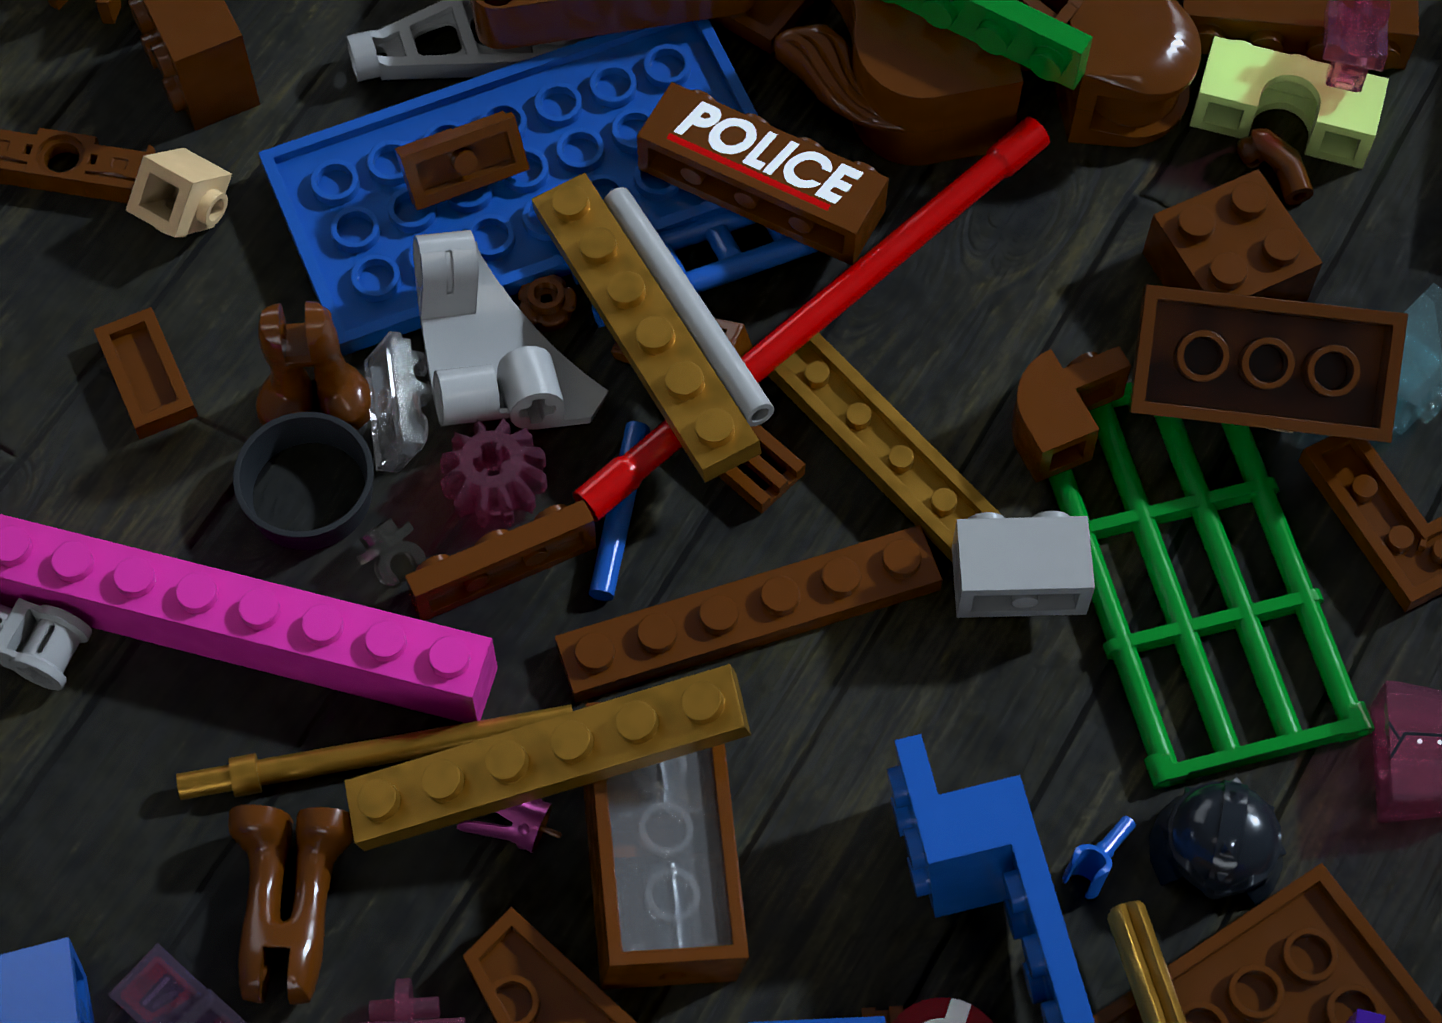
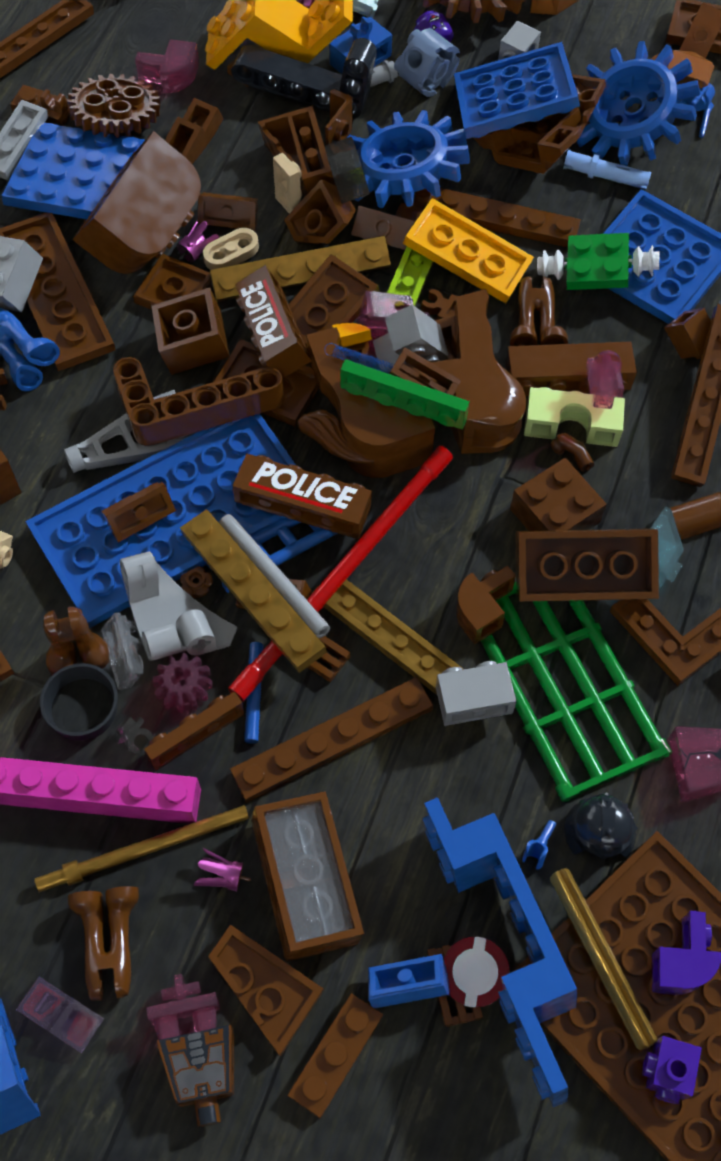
camera: 10 degrees left, 0 degrees up
pearl gold plate [345,664,751,851] -> none

